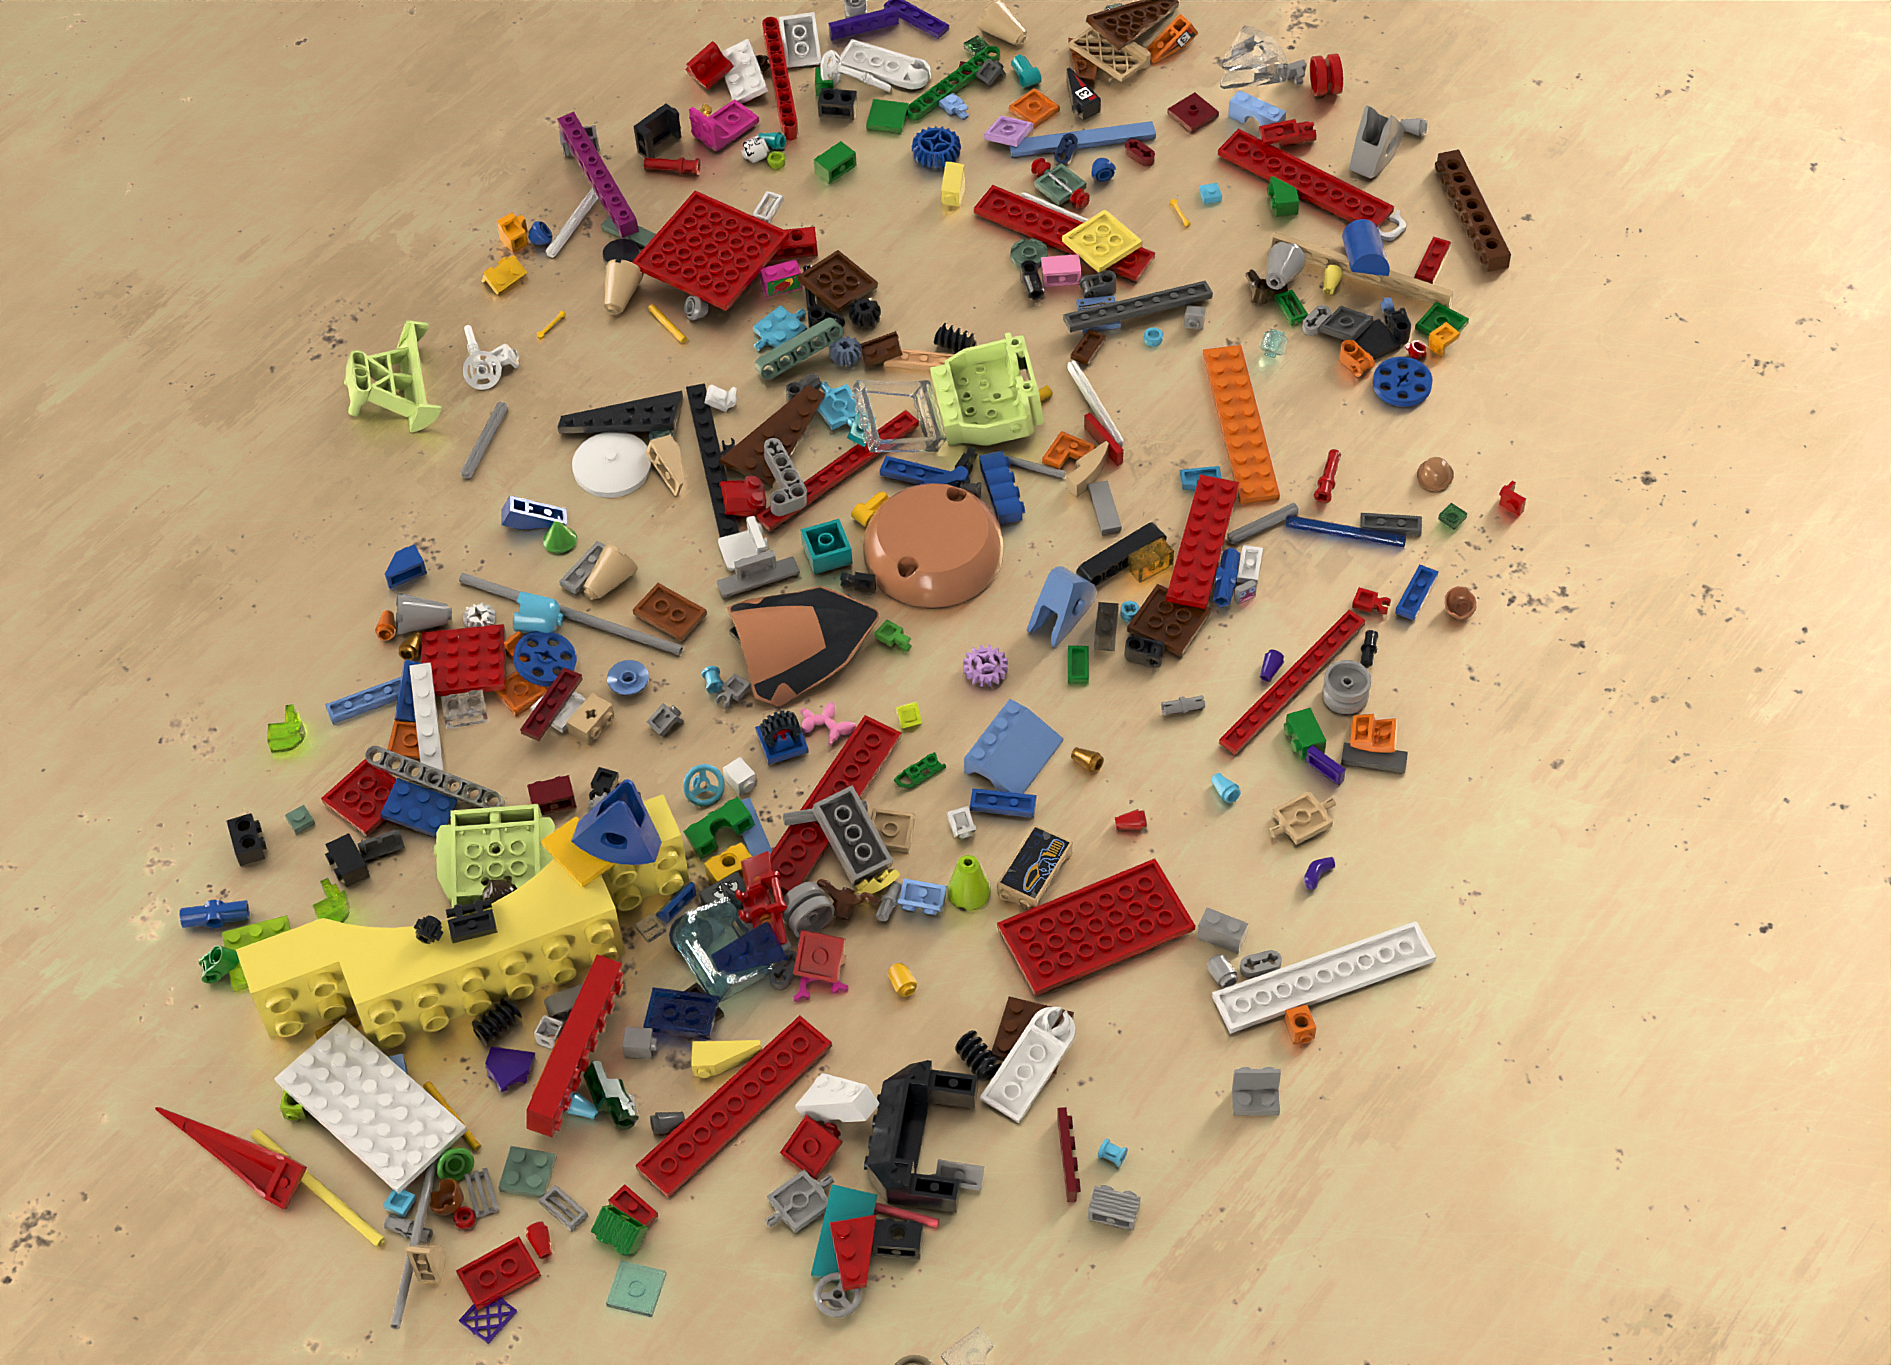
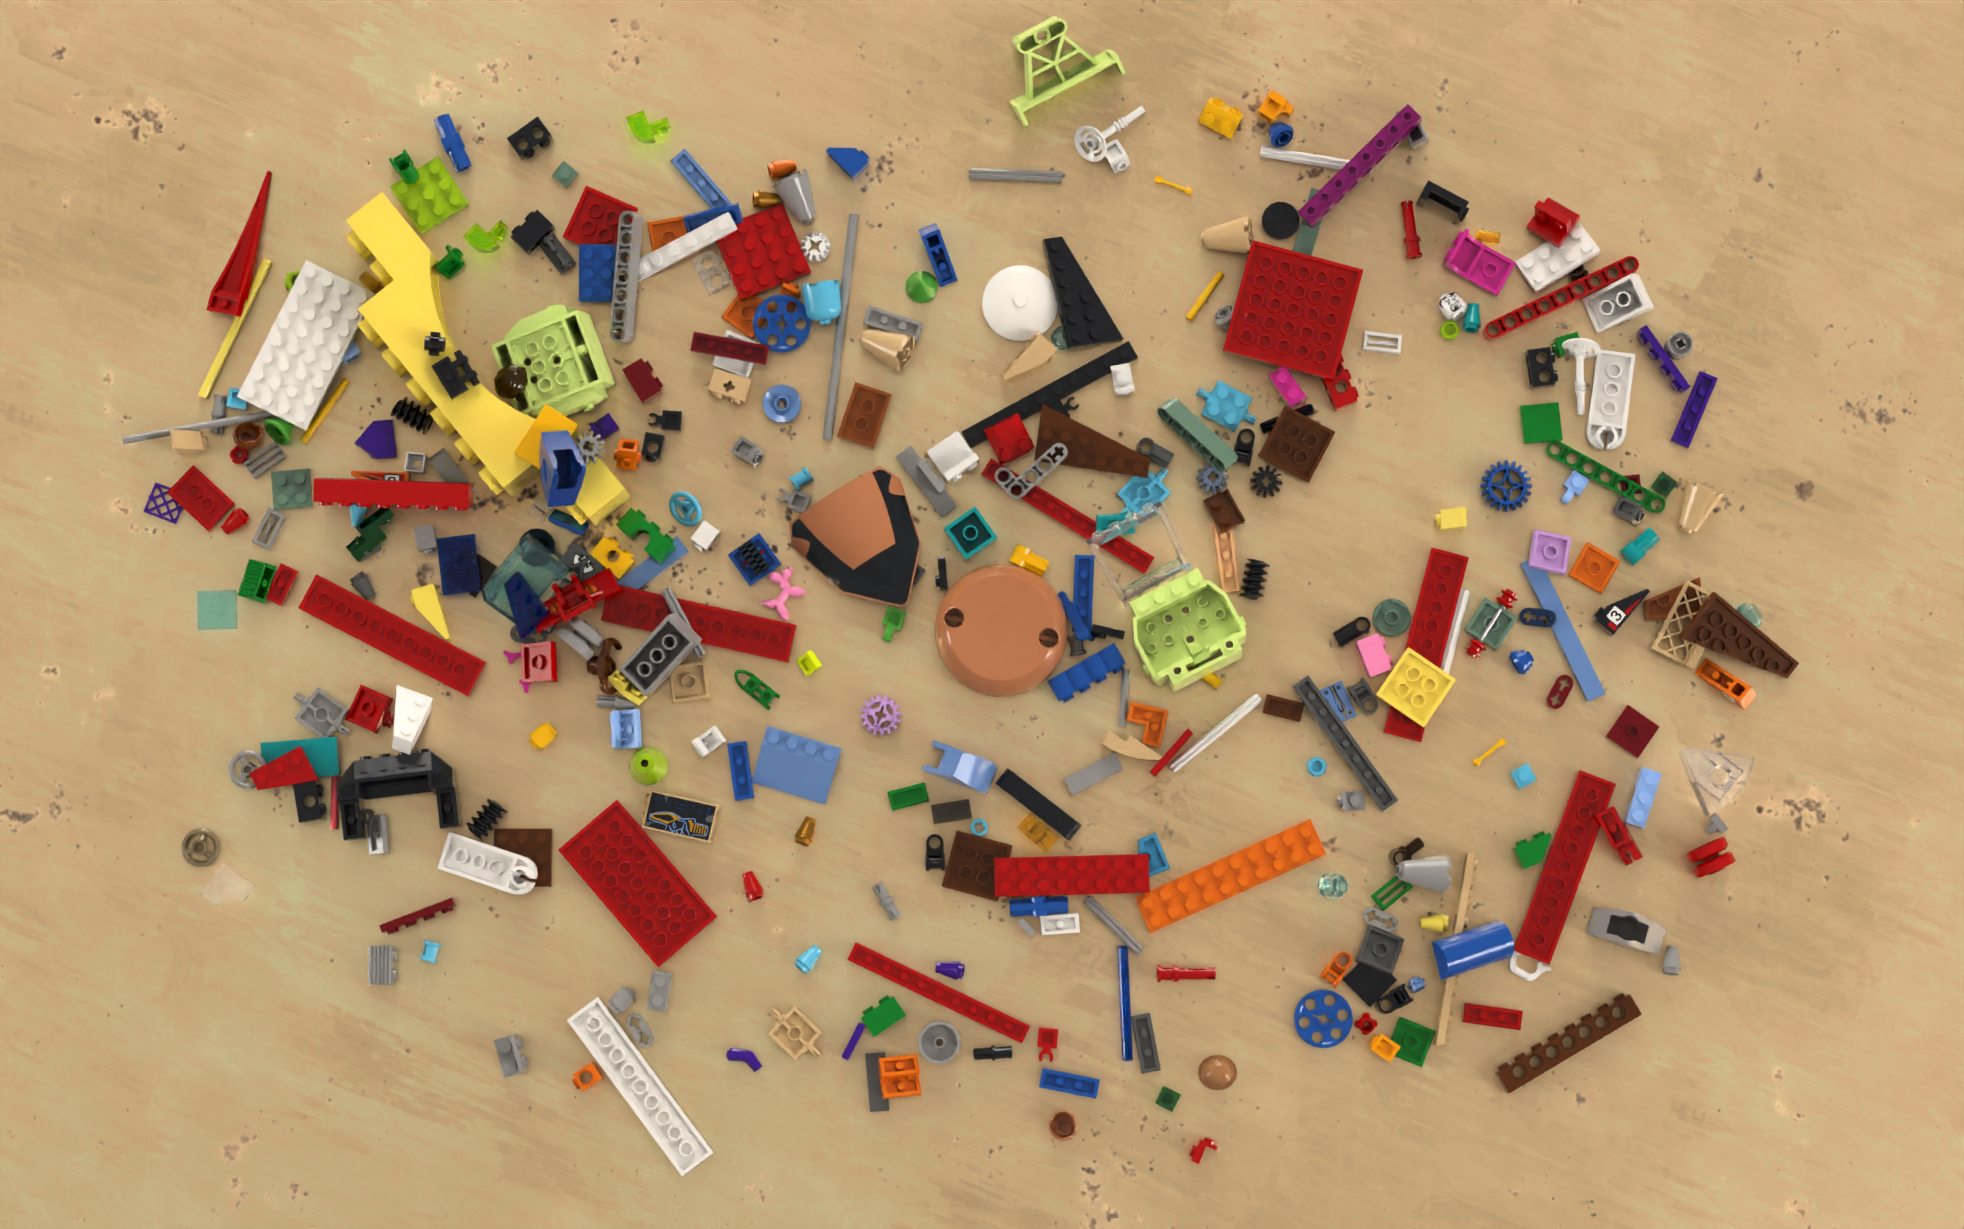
camera: 70 degrees right, 30 degrees up
green brick [814,141,857,184] -> none

